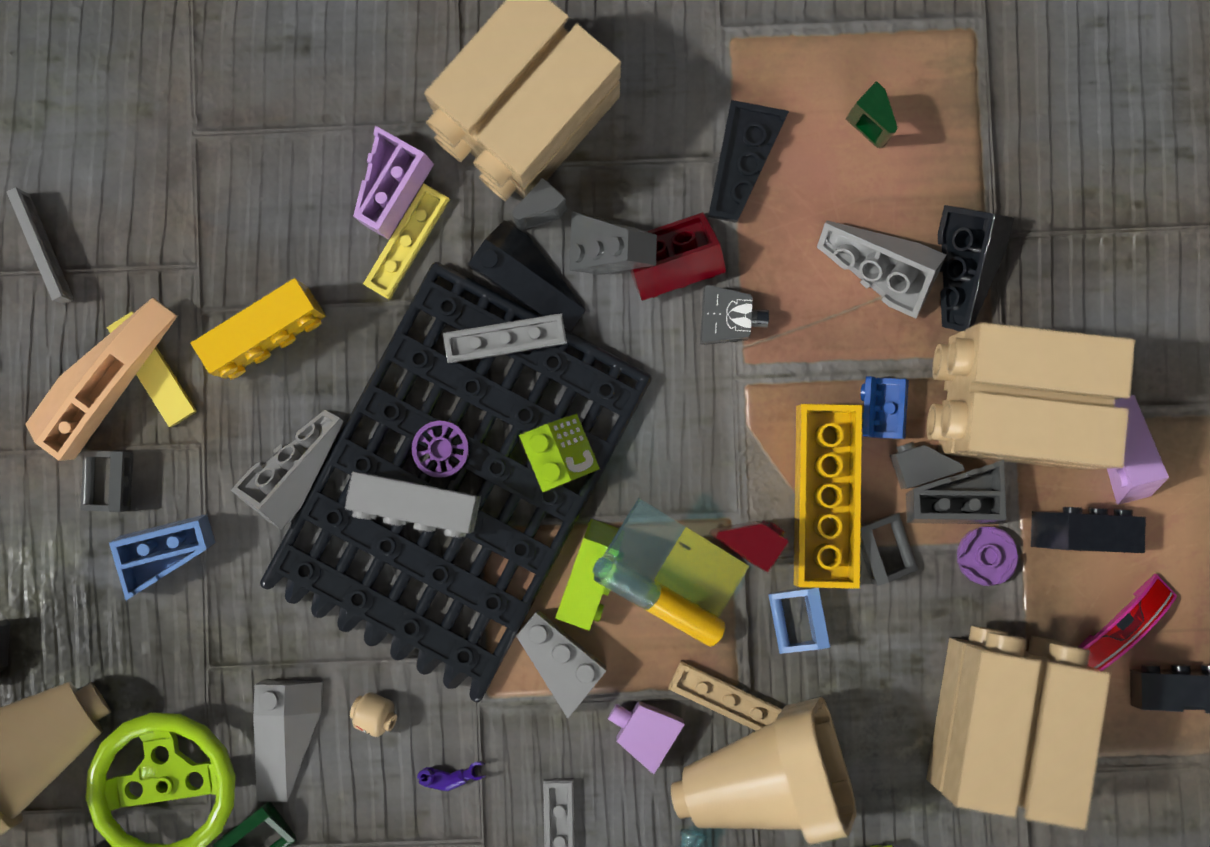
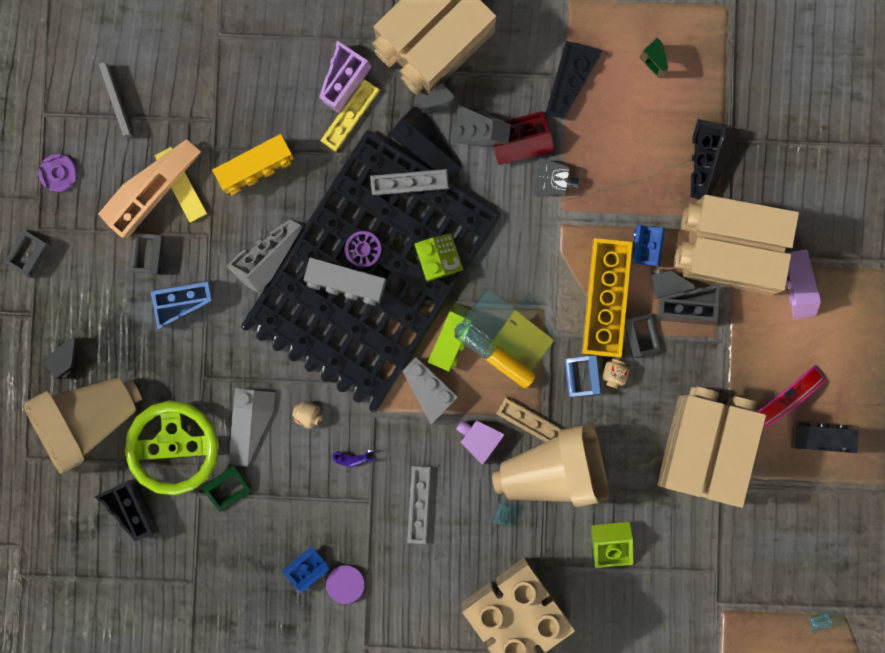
camera: 10 degrees right, 0 degrees up
dark red slope [709,520,789,573] -> none
light grey wedge [817,220,946,318] -> none
medium lavender tile [957,527,1018,586] -> none
black wedge [1031,507,1146,553] -> none
none -> tan head [602,359,630,389]

